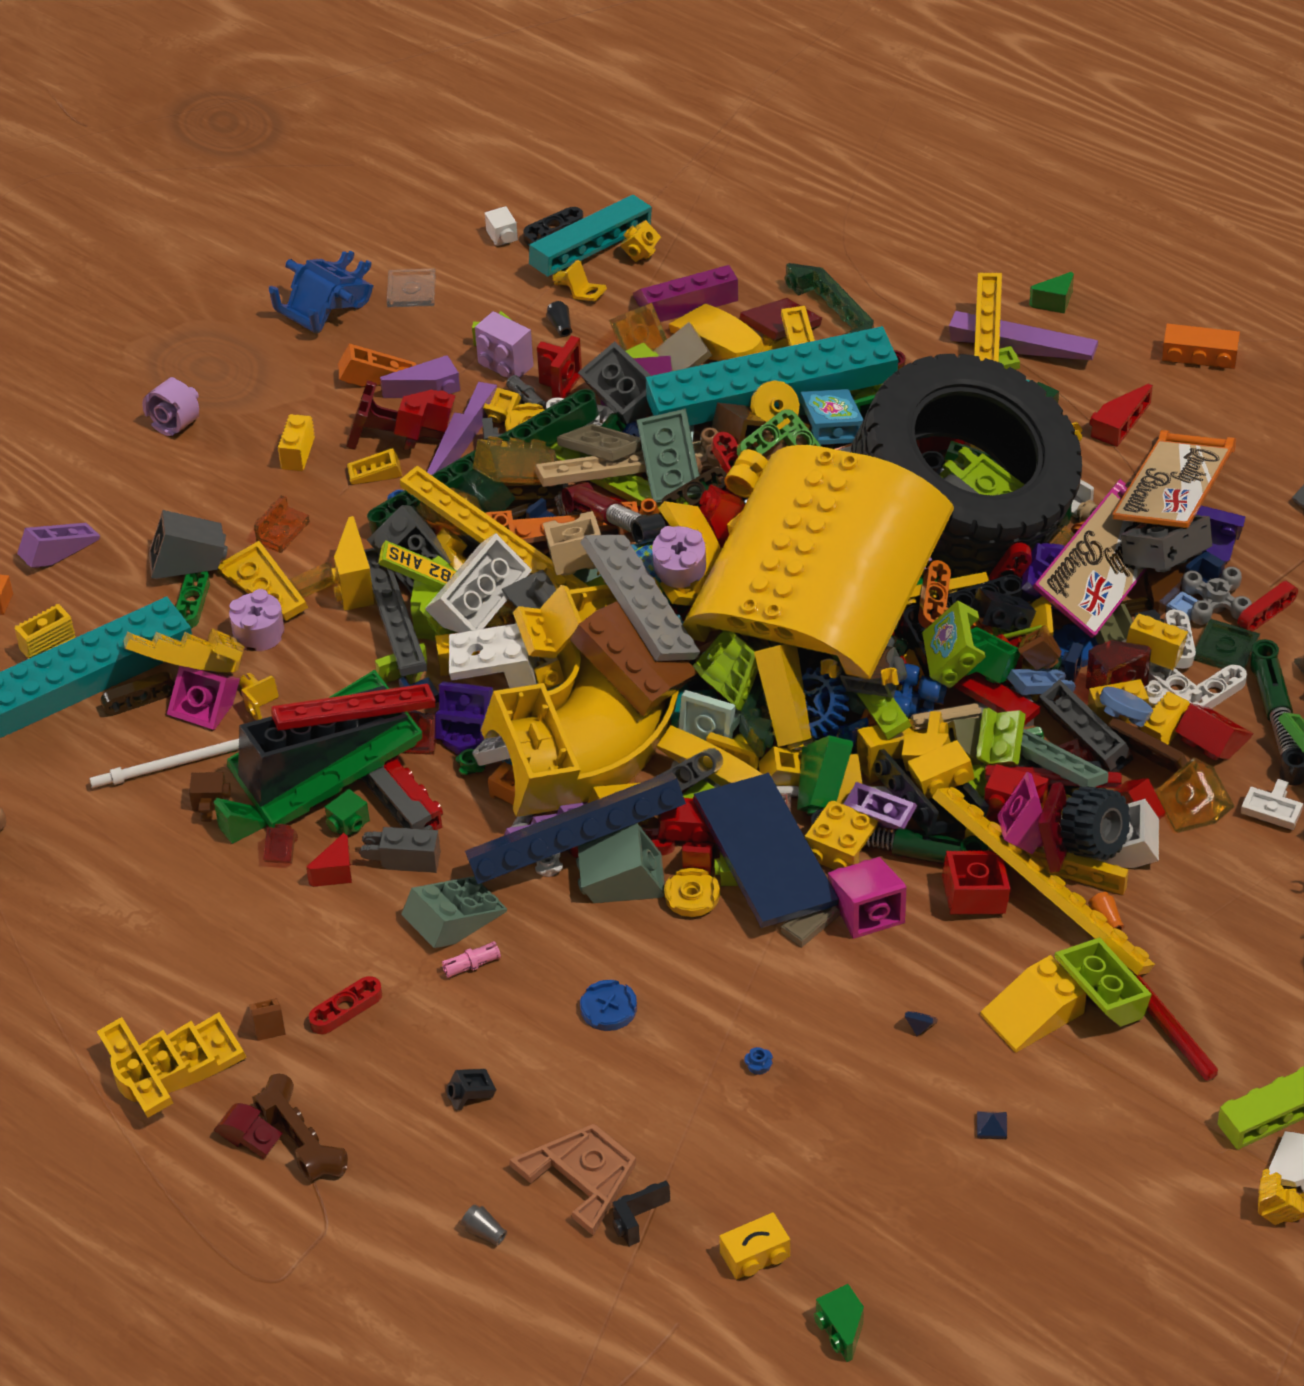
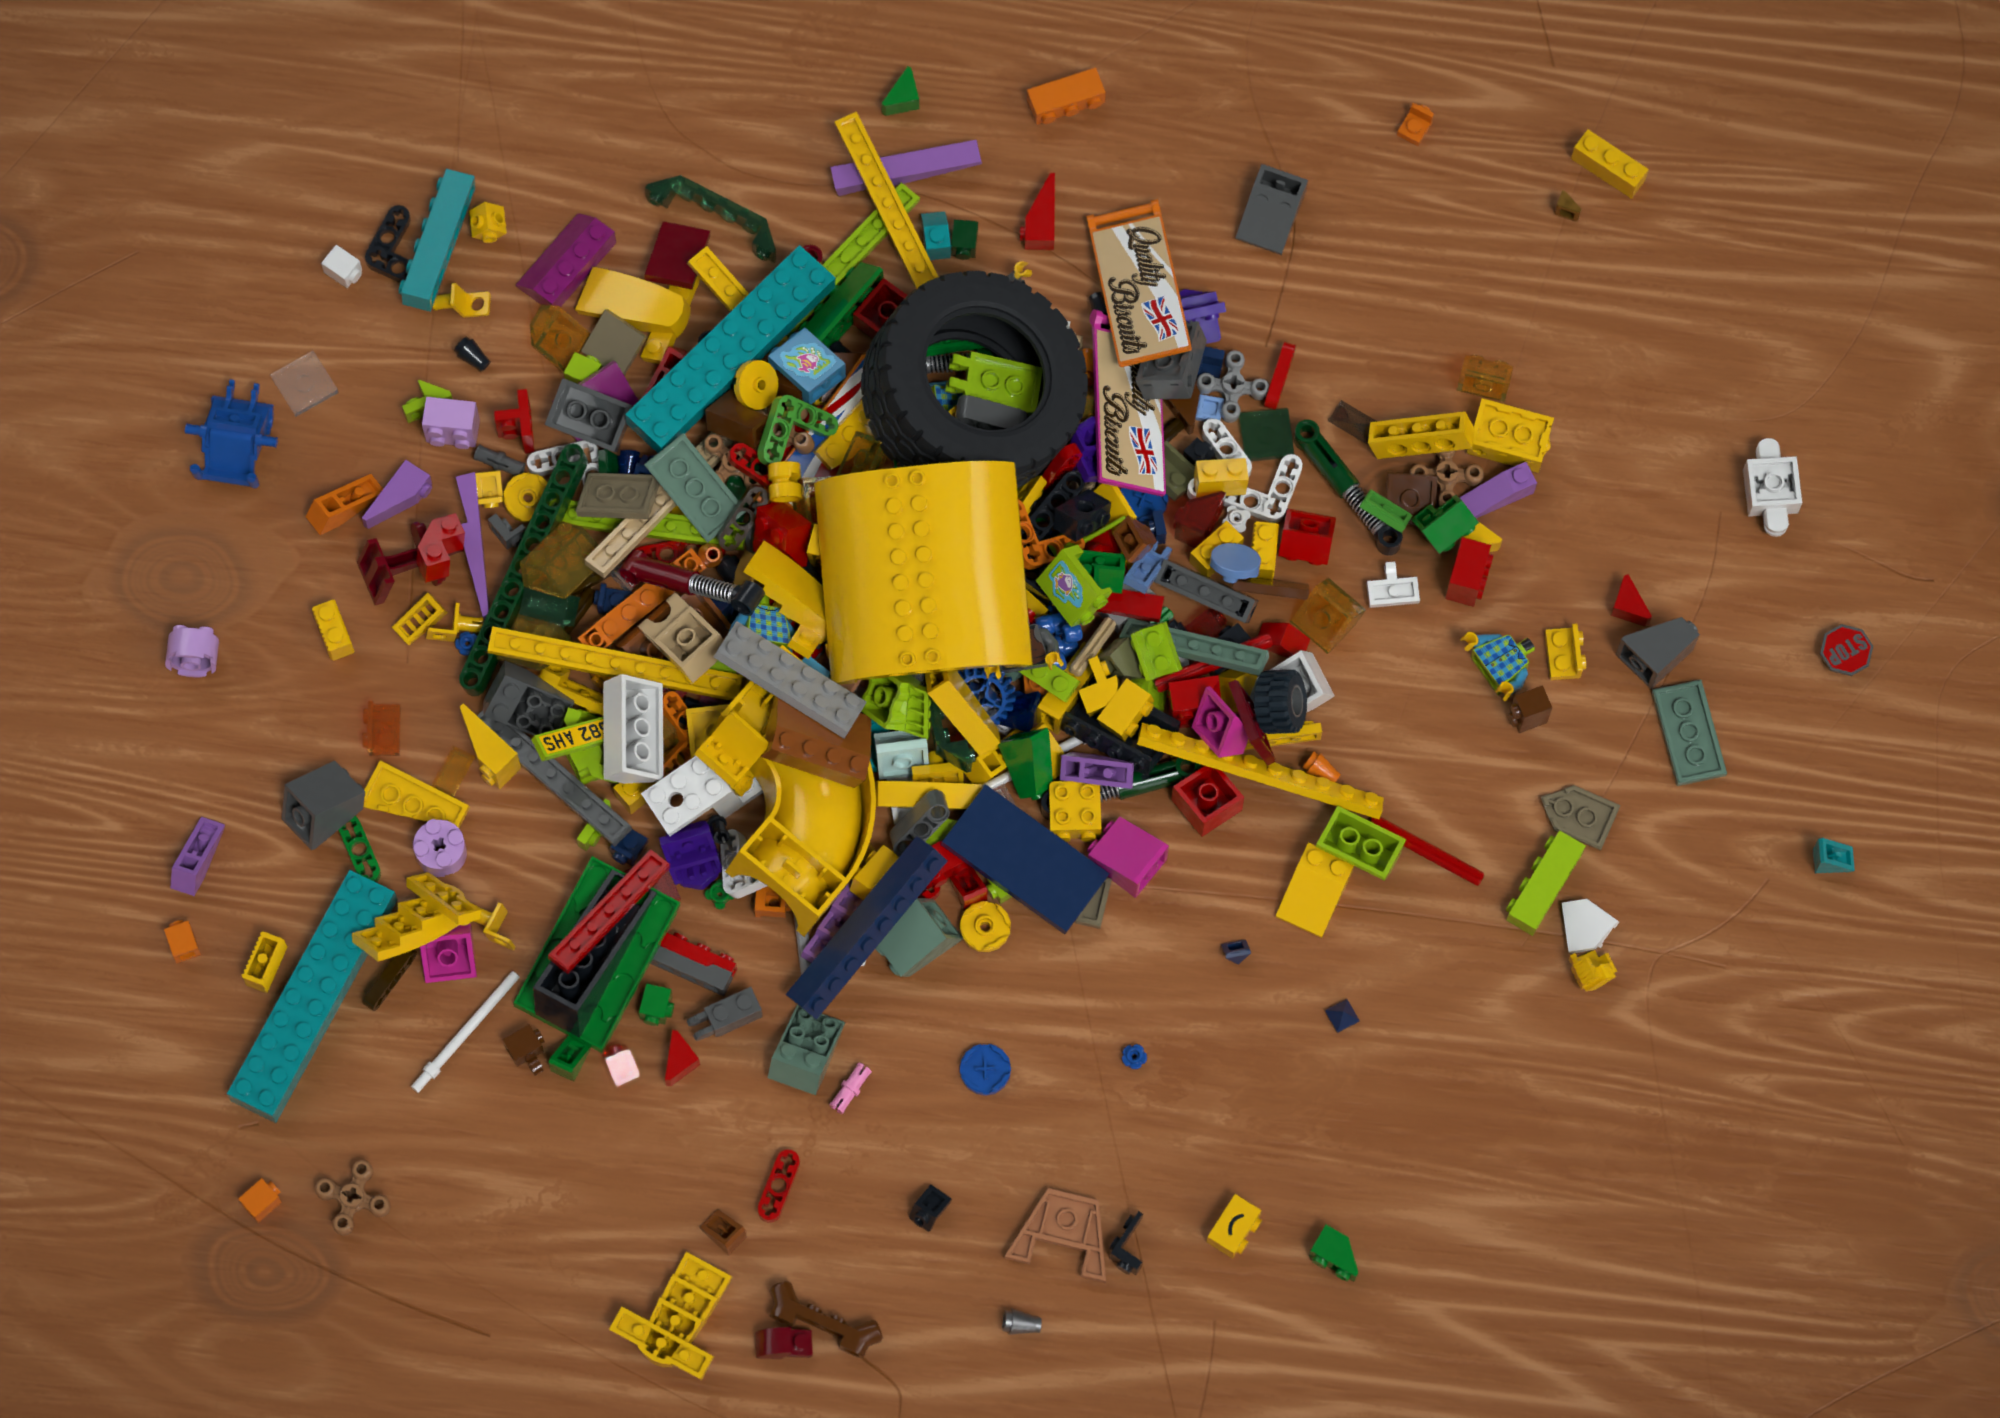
camera: 35 degrees left, 25 degrees up
dark grey shield [502,569,556,609] -> none
lavender brick [652,526,706,588] -> none
none -> yellow bracket [426,603,483,642]

